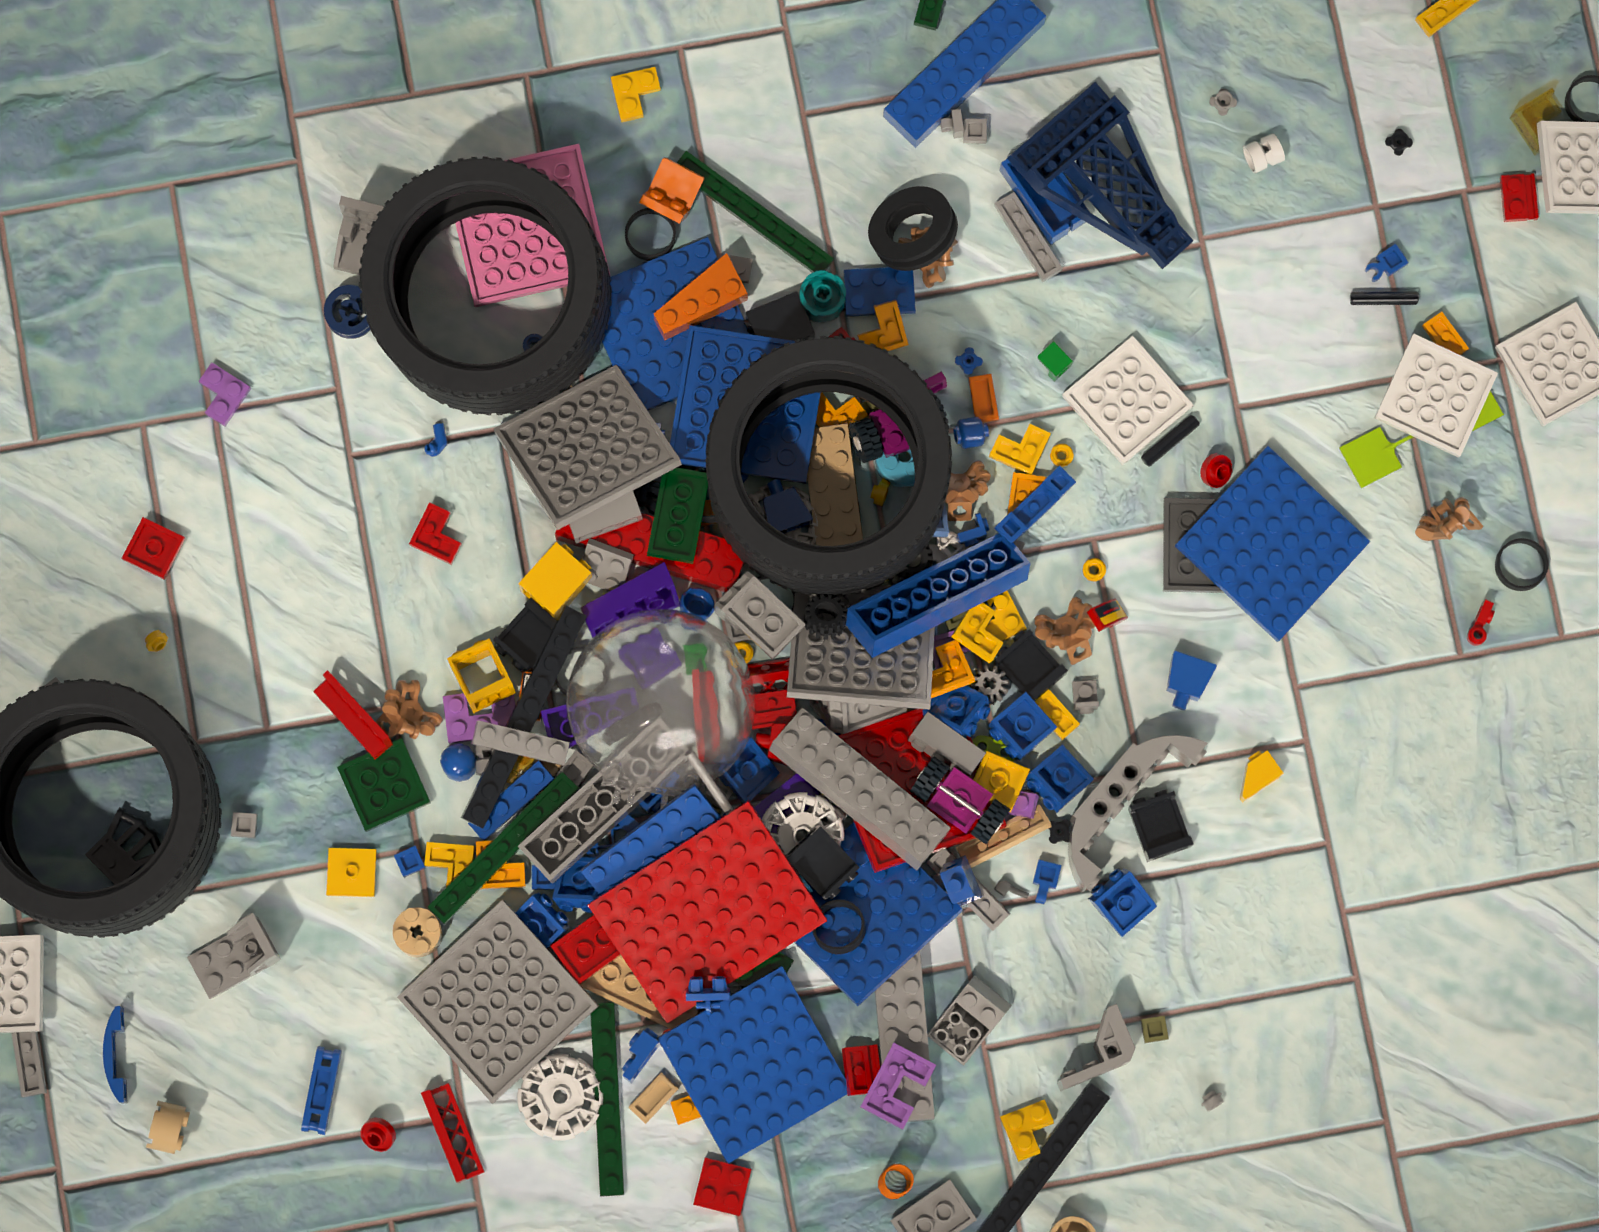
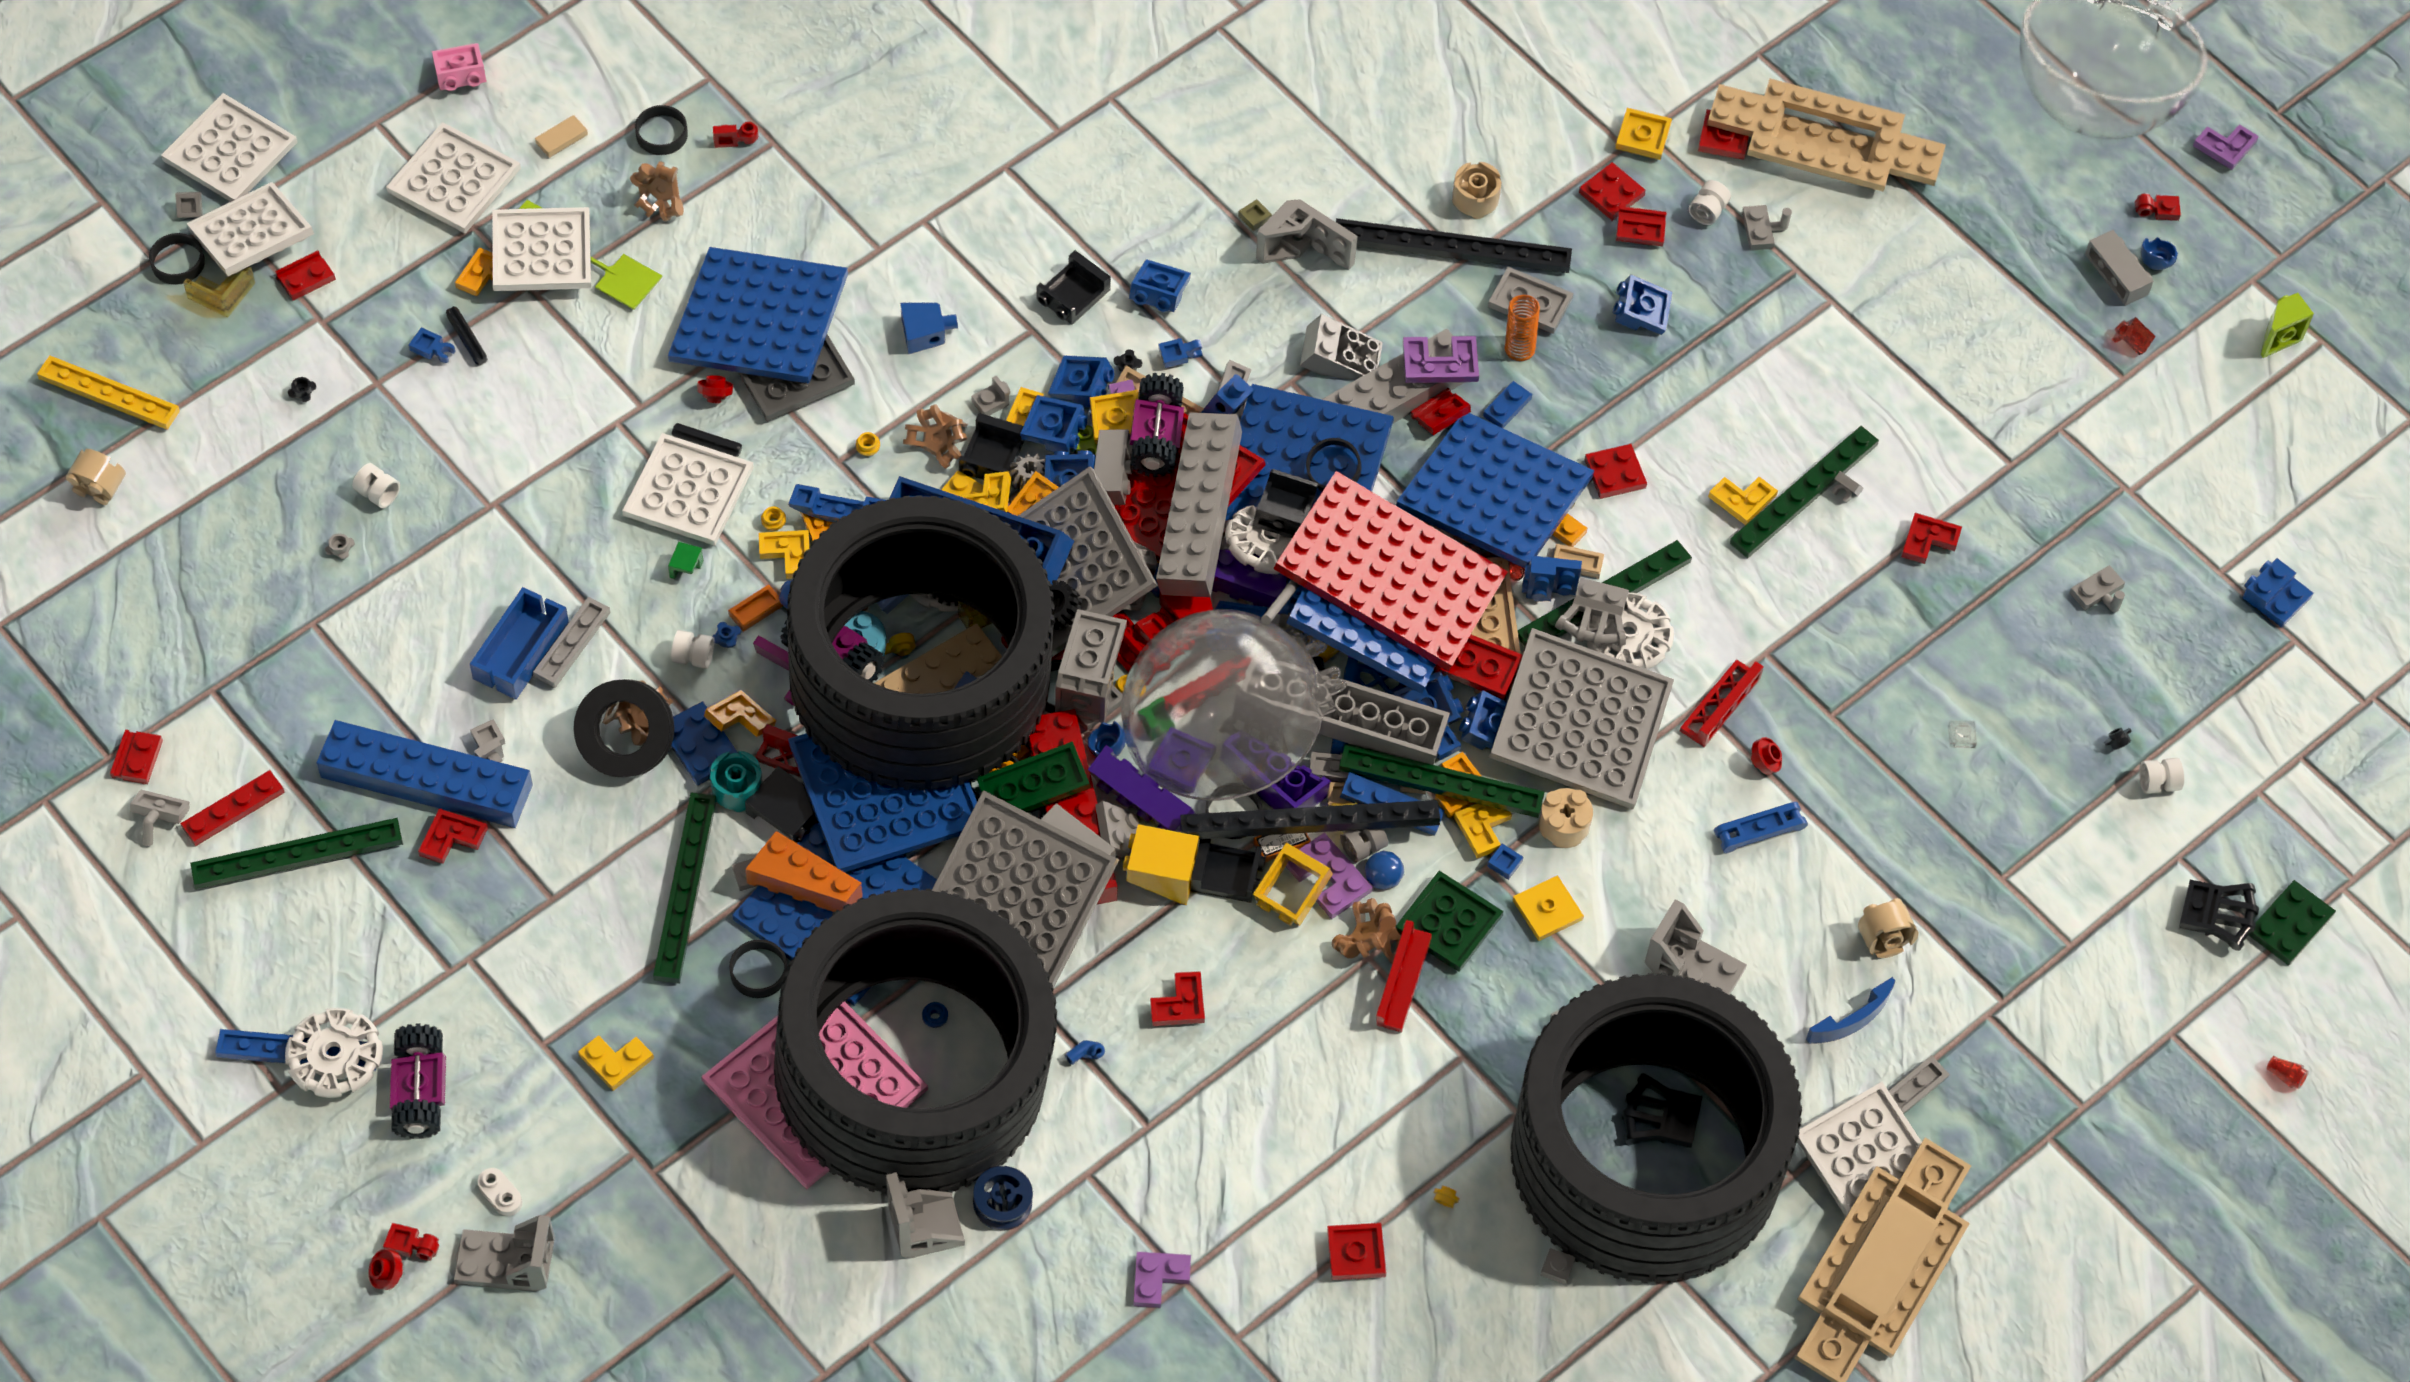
camera: 120 degrees left, 20 degrees down
light grey plate [471,720,570,766] -> none
orange bracket [639,157,704,224] -> none
blue hips [686,976,730,1015] -> none
dark grey hand [994,881,1029,899] -> none
yellow plate [1000,1099,1054,1162] -> none
dark blue wing [1007,82,1194,269] -> none
light grey slope [1068,735,1208,893] -> none
slope [1087,598,1128,632] -> none
light grey plate [1201,1090,1224,1111] -> none
yellow slope [1240,750,1284,803] -> none
none -> red plate [418,808,488,864]
none -> tan tile [535,115,588,158]
none -> white wheel [671,630,714,669]
none -> blue plate [1483,381,1532,428]
none -> light grey plate [1555,578,1629,646]

